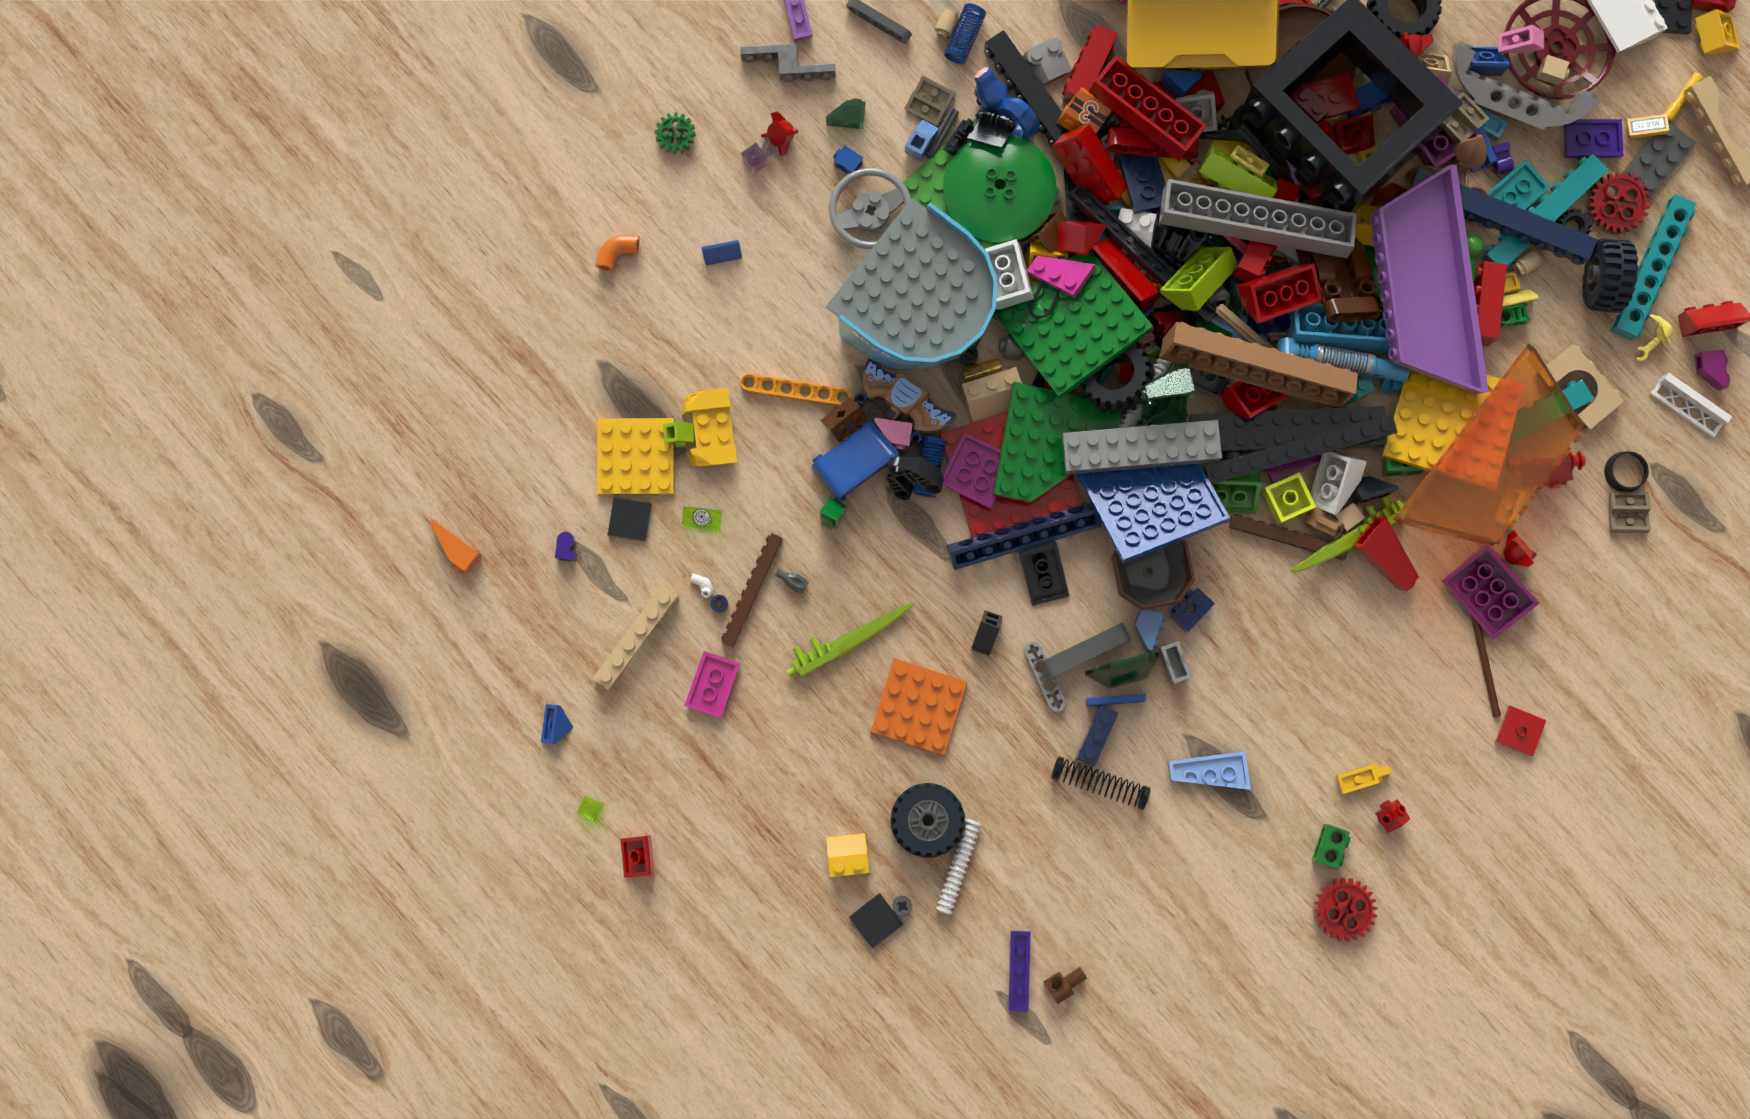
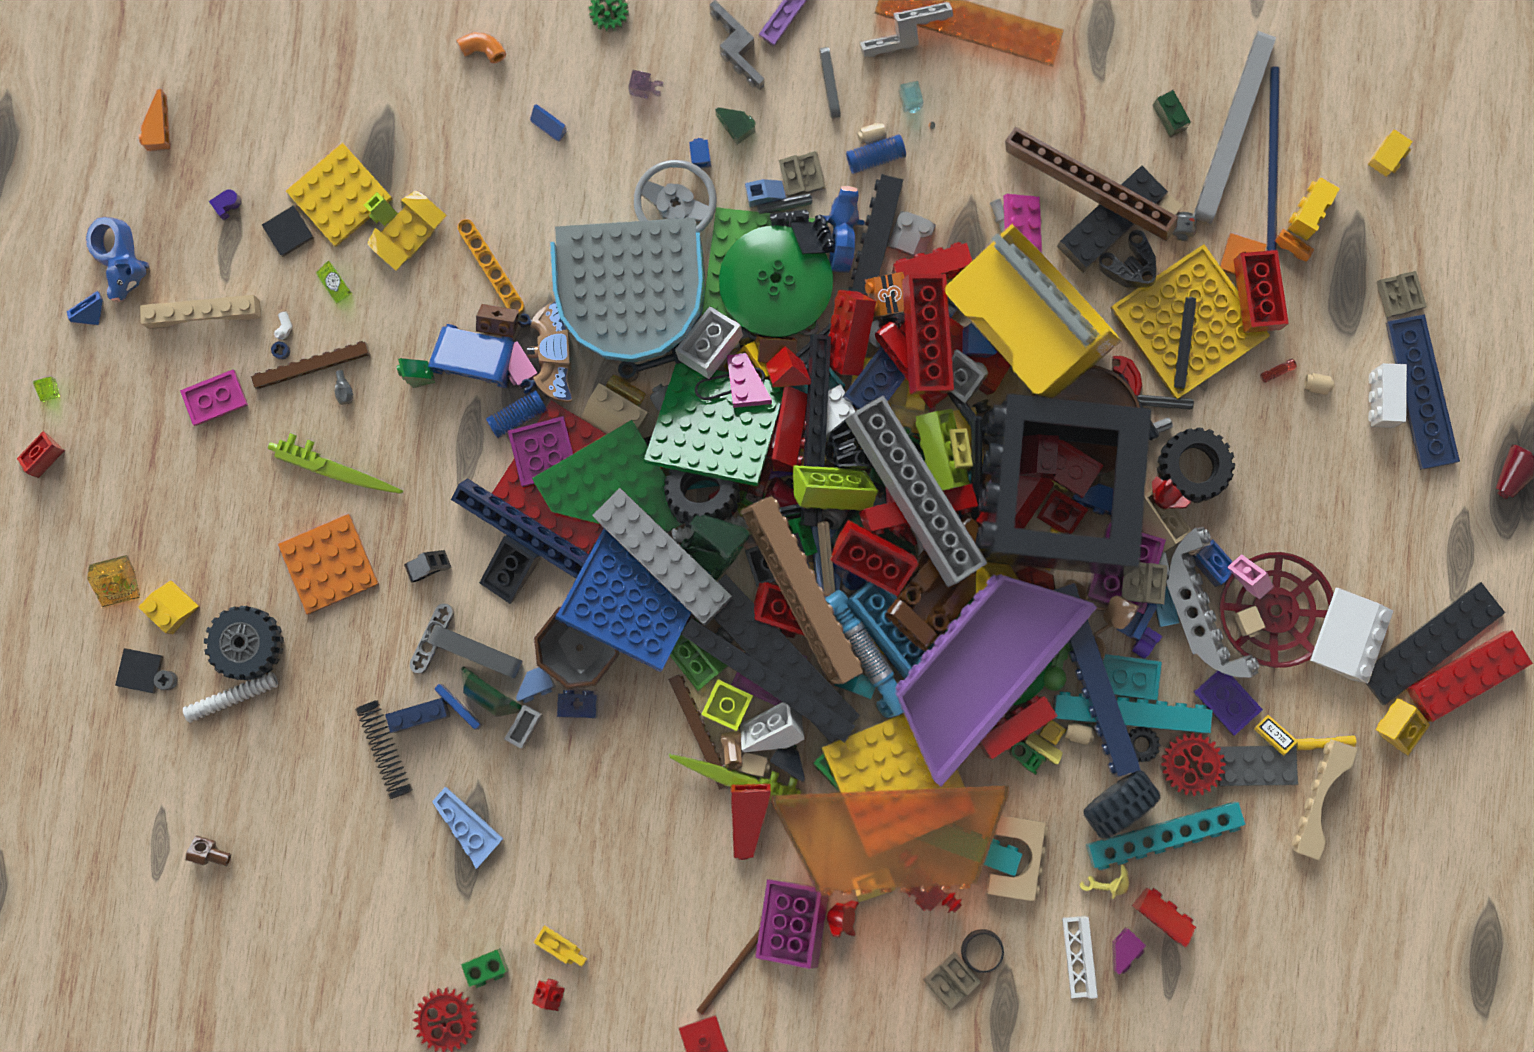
camera: 55 degrees right, 0 degrees up
red piece [761,111,799,156] -> none
black connector [886,457,944,500] -> none
dark purple plate [1008,931,1031,1011] -> none
none -> blue animal [86,217,149,302]
none -> clear yellow slope [87,555,140,607]

